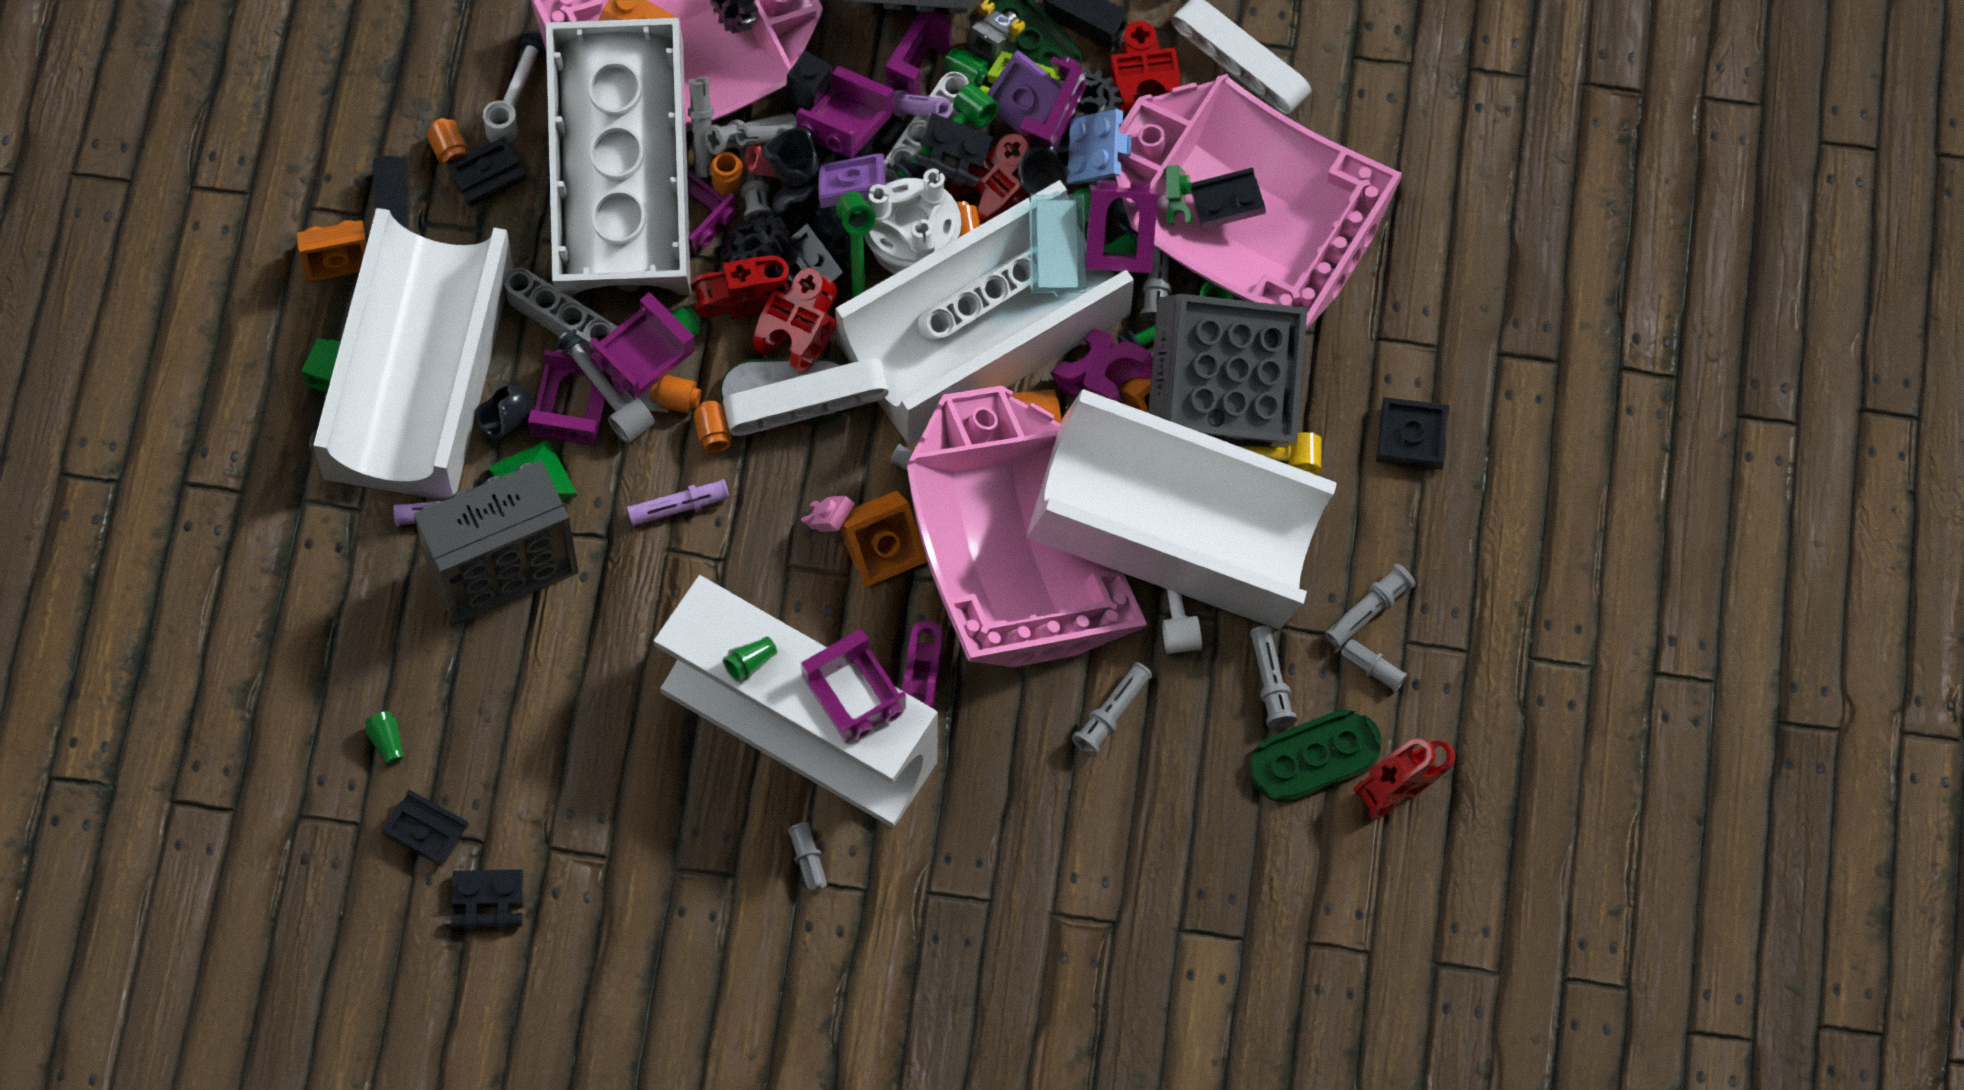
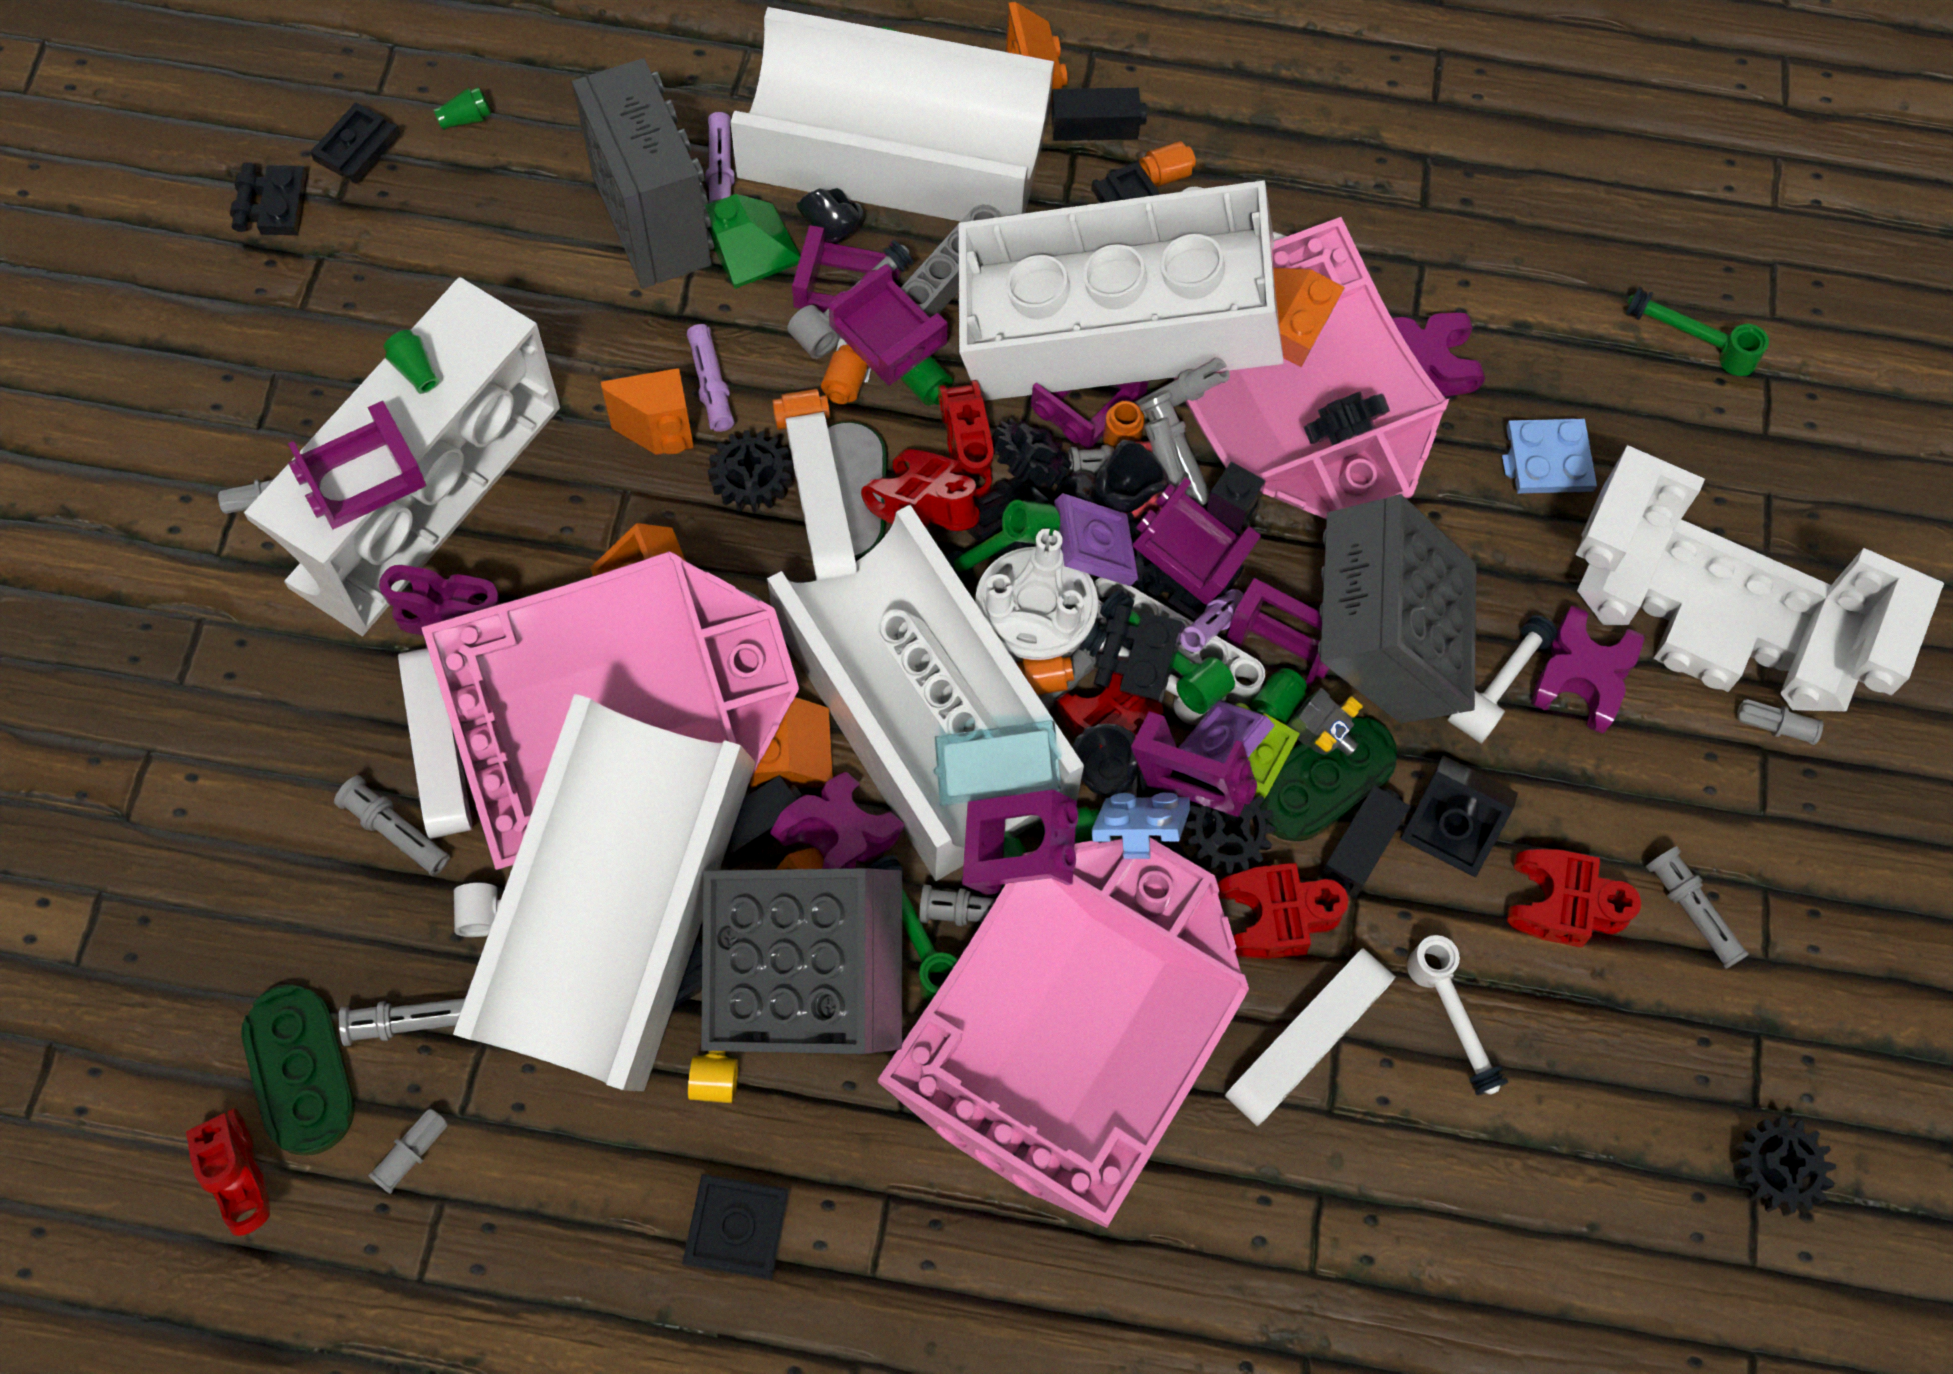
camera: 90 degrees right, 0 degrees up
bright pink plate [801,496,855,532] -> none
green plate [1166,165,1193,226] -> none
black plate [1191,167,1266,230] -> none
light grey pin [1324,563,1416,648] -> none
none -> white beam [398,648,472,839]
none -> orange slope [601,368,694,455]
none -> black gear [708,430,793,513]

